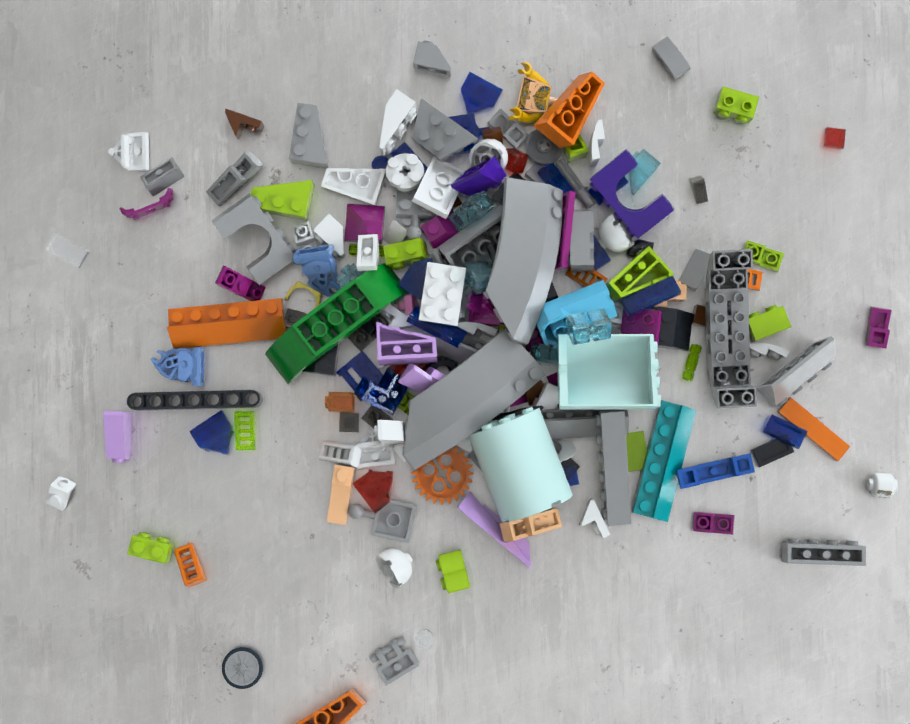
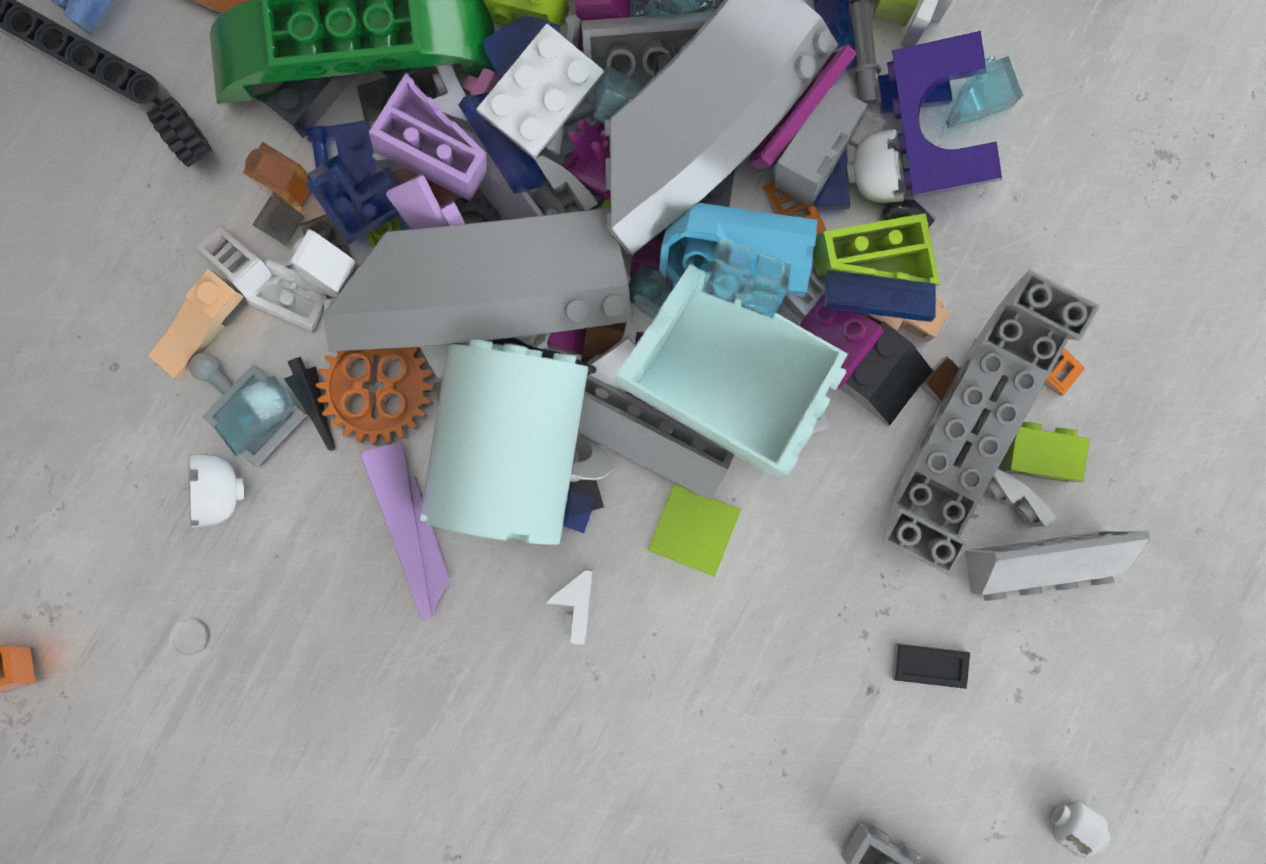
camera: 30 degrees right, 0 degrees up
clear blue slope [189,410,235,455] -> none
clear neon green slope [234,411,256,450] -> none
clear red slope [352,469,393,514] -> none
light grey plate [369,636,419,686] -> none
lime brick [435,549,471,594] -> none
light nougat slope [499,508,562,542] -> none
light grey brick [595,410,631,526] -> none
teal slope [632,400,696,522] -> none
blue slope [676,453,755,489] -> none
light grey slope [679,249,711,291] -> none
clear neon green axle [682,344,702,381] -> none
clear smoke piece [689,176,708,204] -> none
magenta slope [693,512,735,535] -> none
lime brick [713,86,759,124] -> none
lime slope [744,240,784,272] -> none
clear blue tile [763,414,808,449] -> none
orange tile [777,397,851,461] -> none
magenta slope [866,307,892,349] -> none
none -> black tyre [146,96,212,167]
none -> clear light blue slope [214,376,296,456]
none -> black piece [283,356,335,451]

